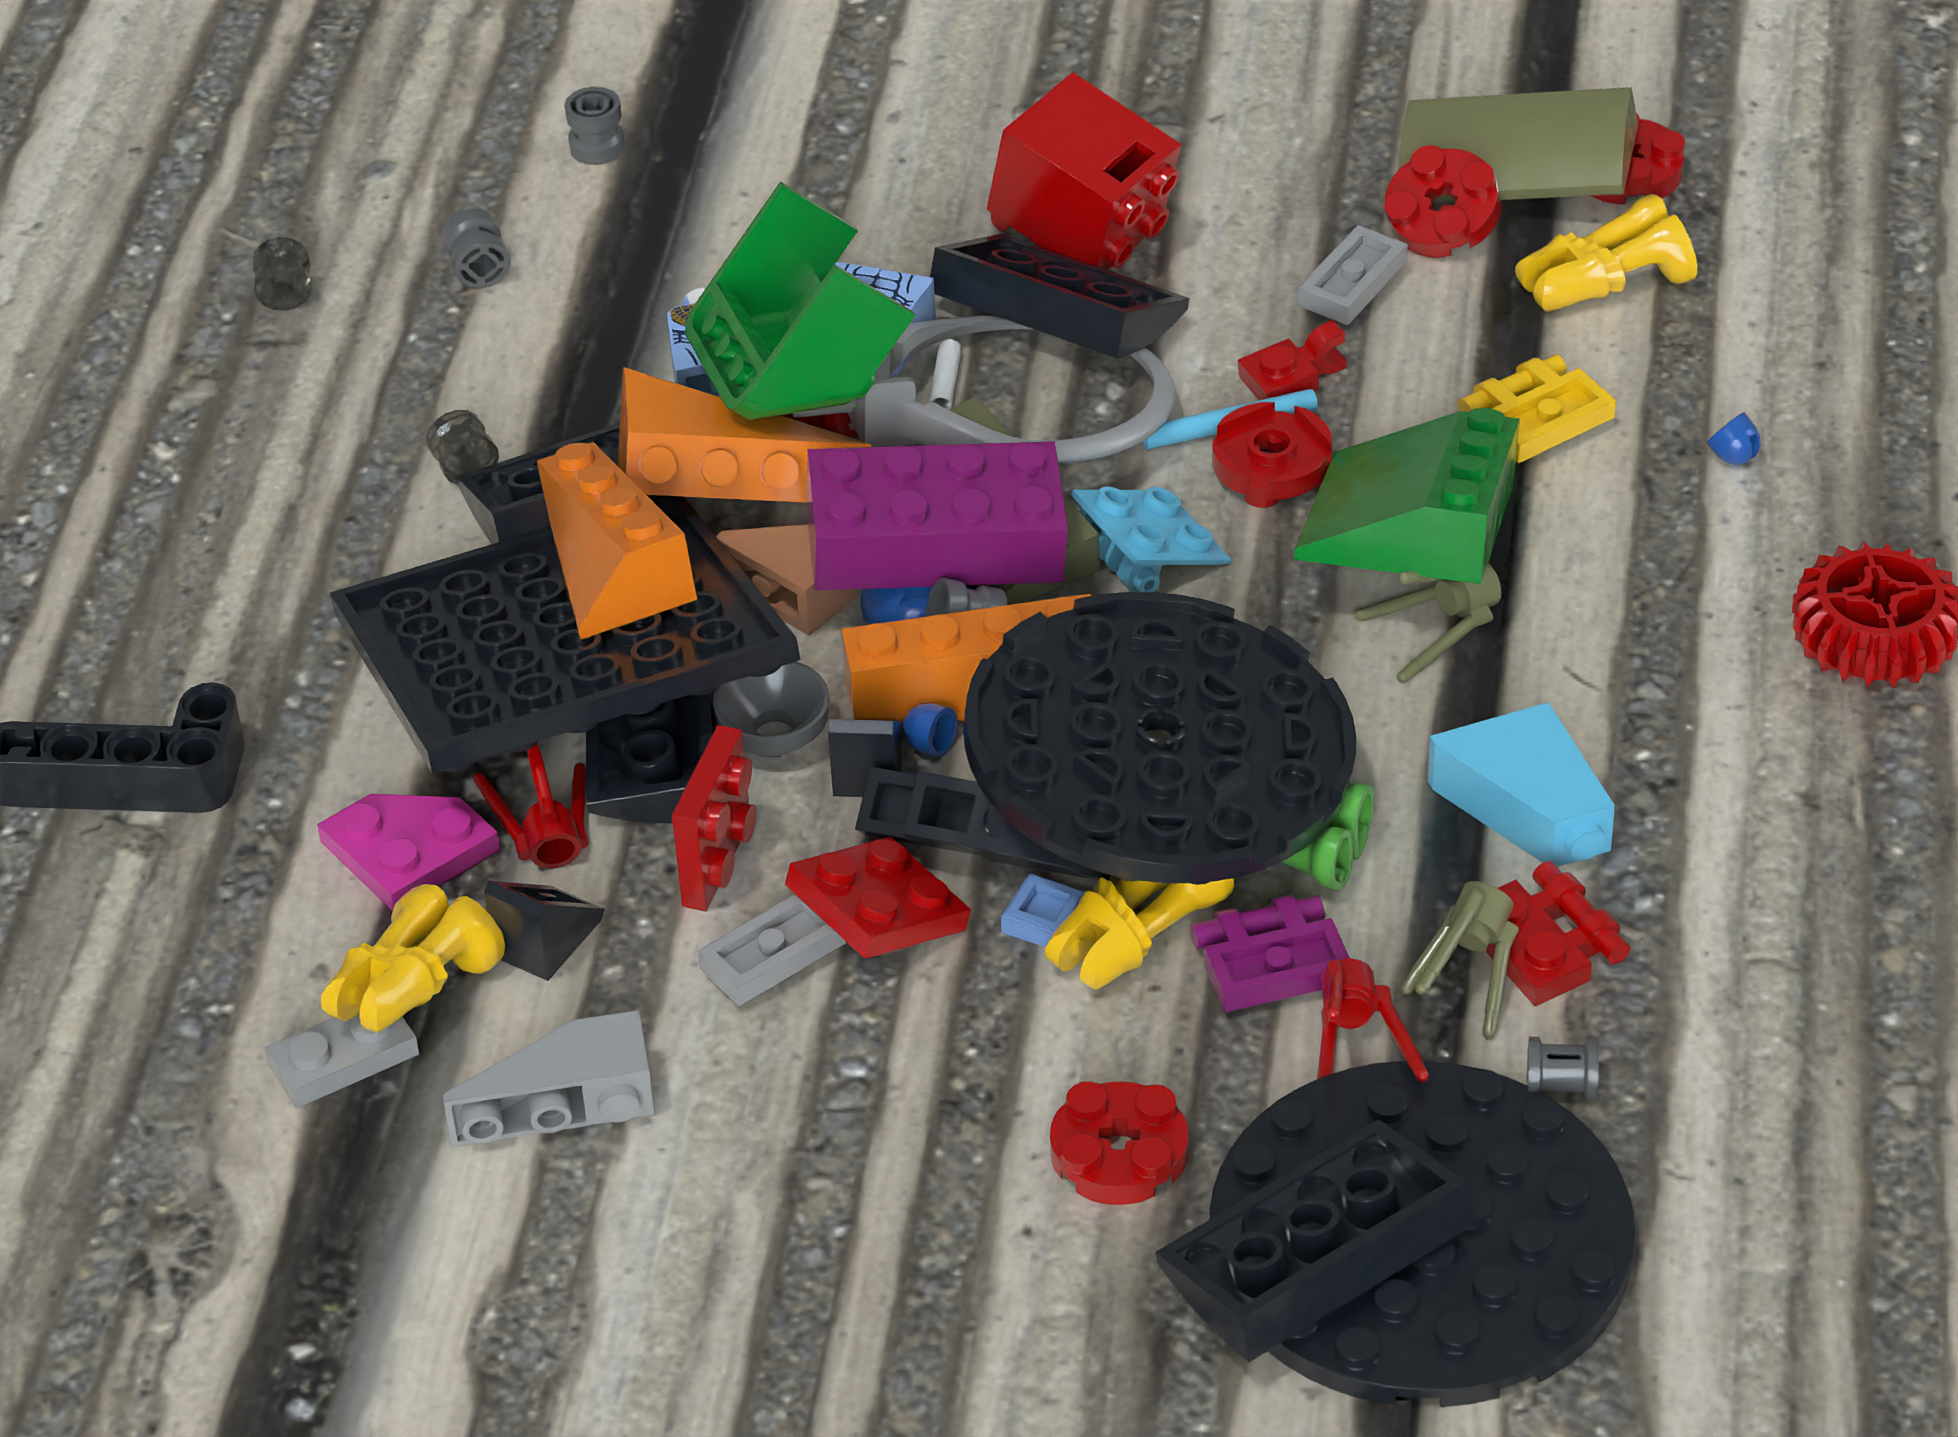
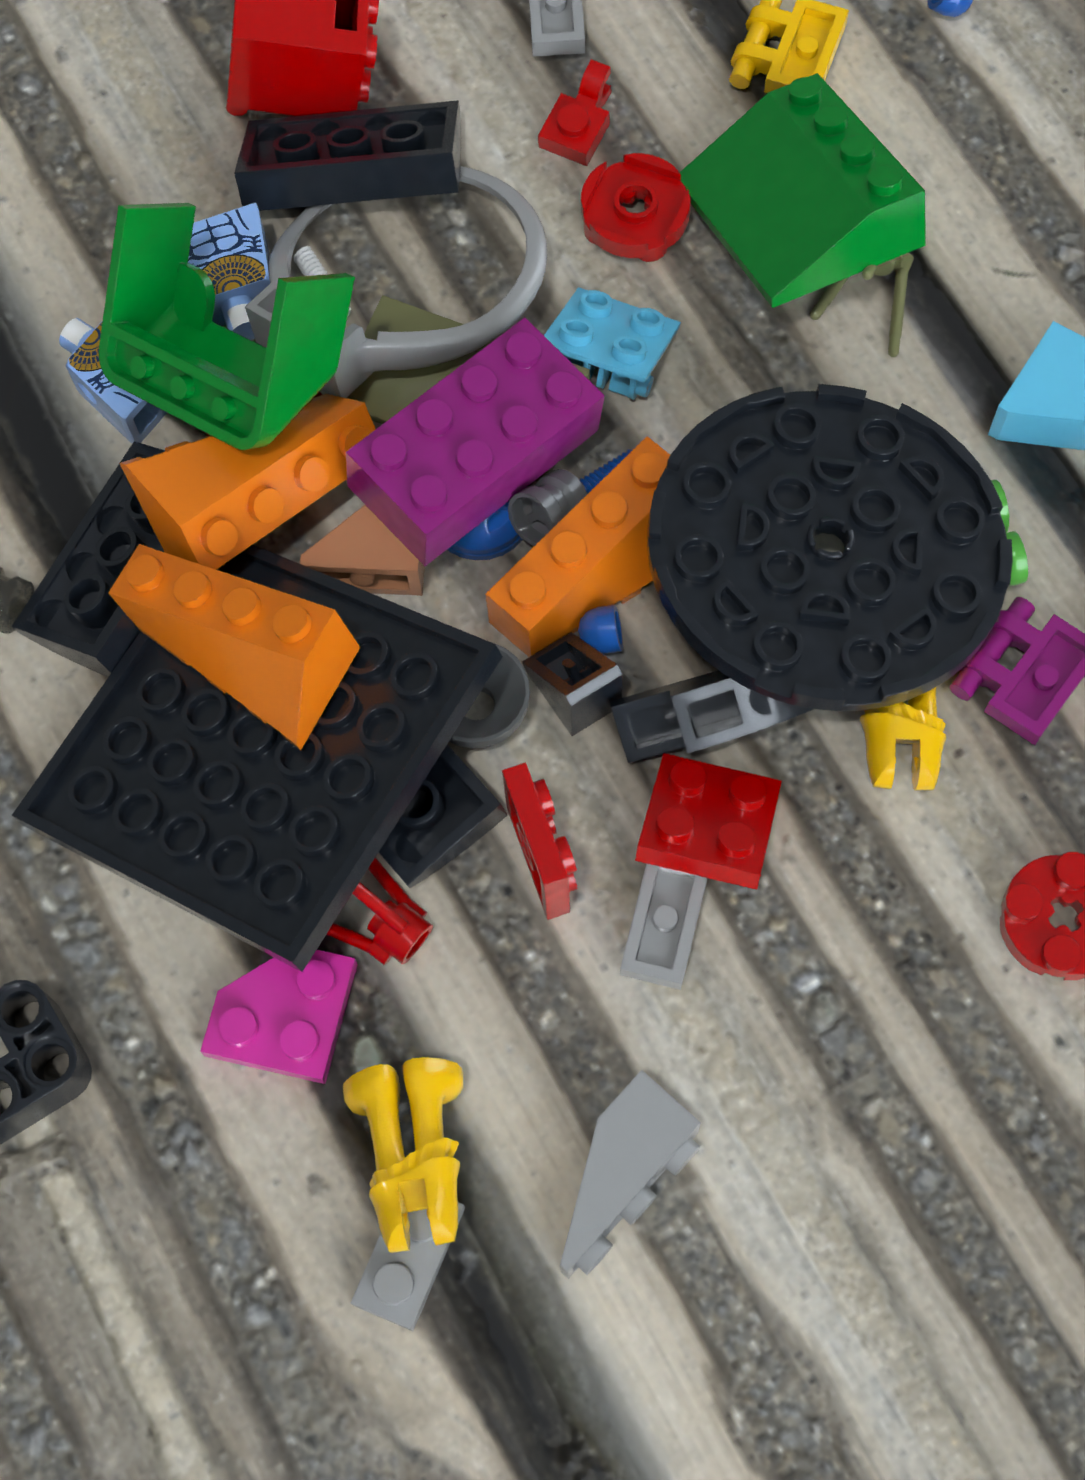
camera: 35 degrees left, 25 degrees up
black slope [484,881,605,981] -> none
medium blue tile [1001,873,1085,947] -> none
medium azure piece [1142,389,1318,450] -> none

